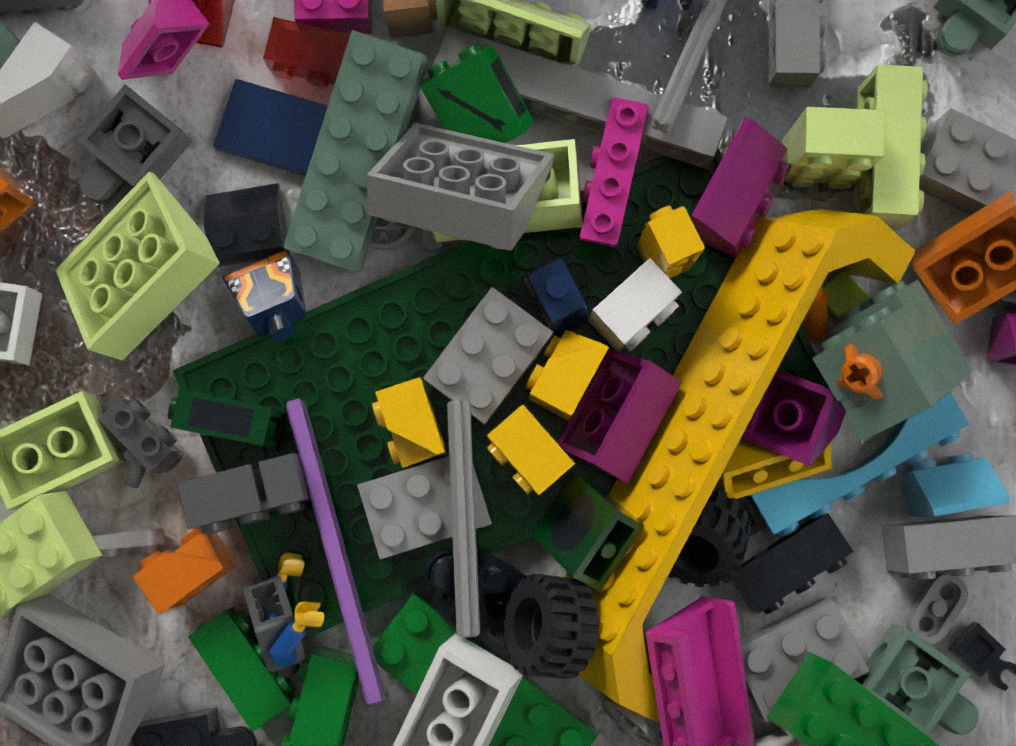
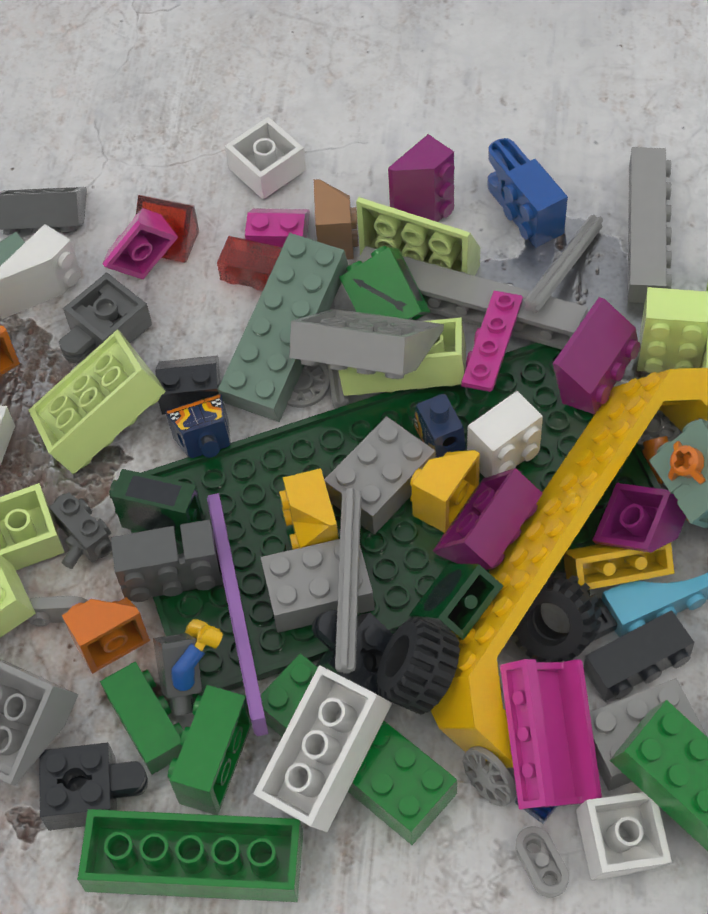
camera: 10 degrees right, 25 degrees down
dark blue tile [213,79,328,176] -> none
yellow slope [486,404,575,496] -> none
yellow brick [636,206,705,279] -> none

